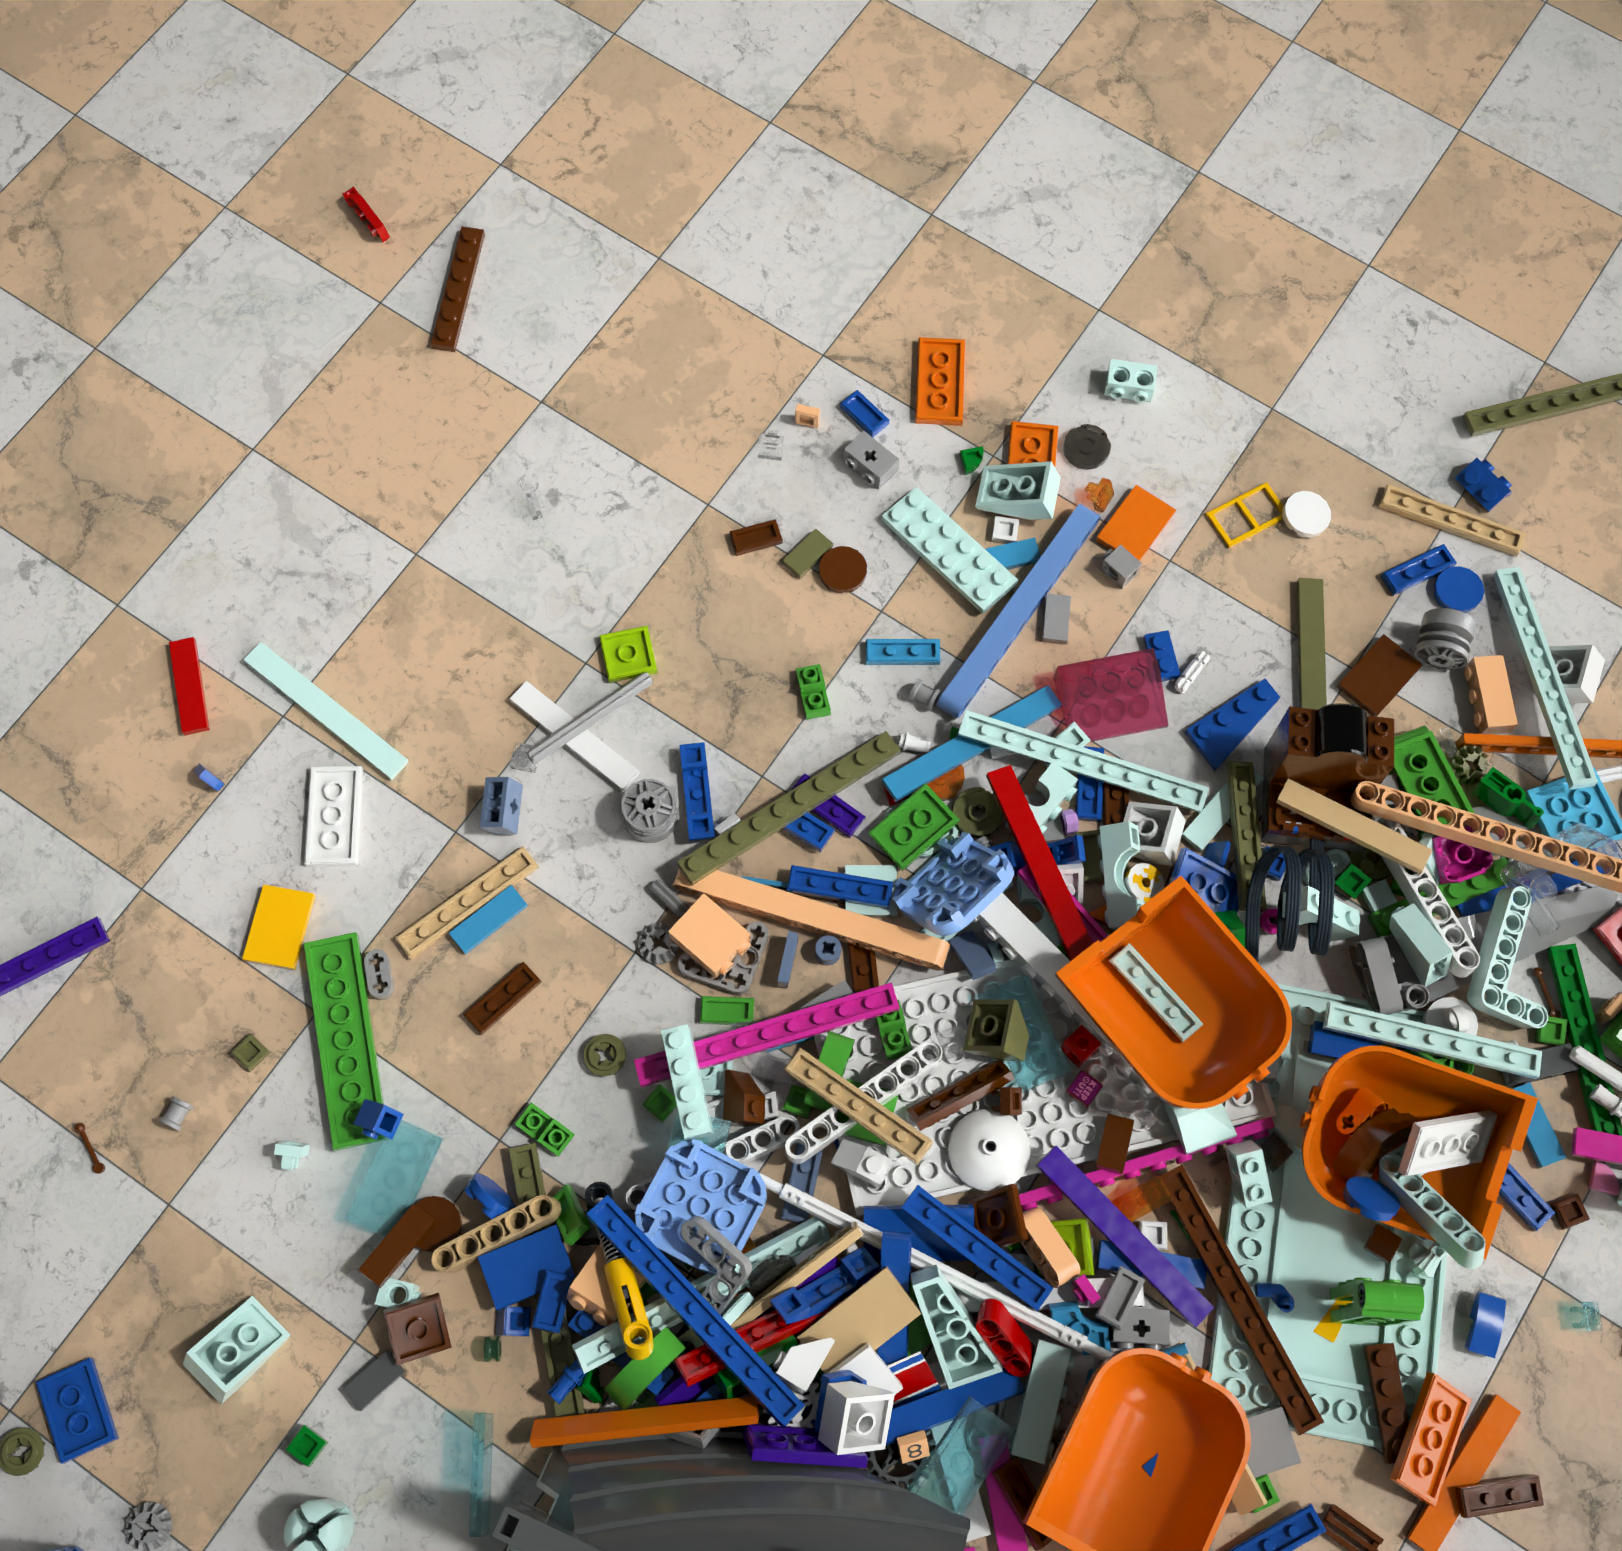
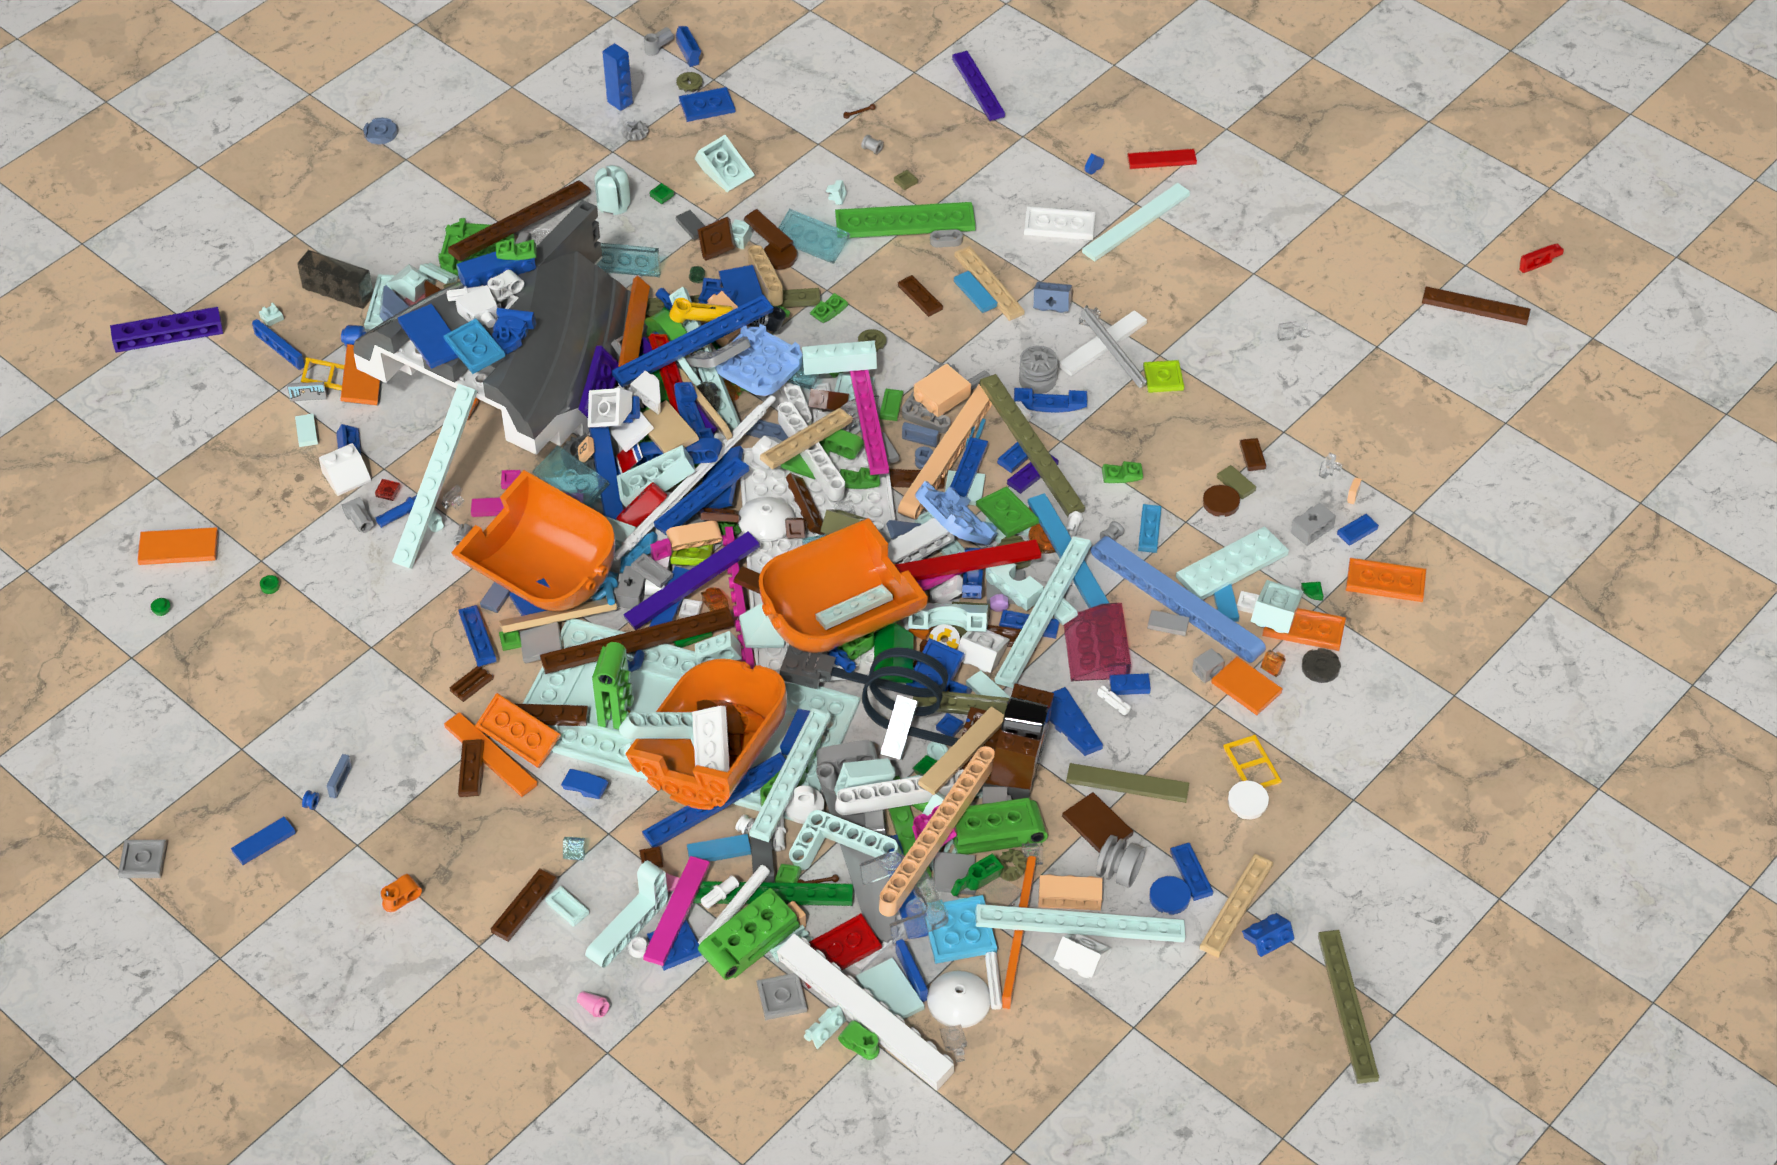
camera: 100 degrees right, 20 degrees down
yellow tile [242,884,316,970] -> none
blue brick [353,1099,404,1140] -> none
blue tile [464,1173,515,1219] -> none
light aqua brick [1104,359,1157,402] -> none
blue tile [1343,1176,1400,1221] -> none

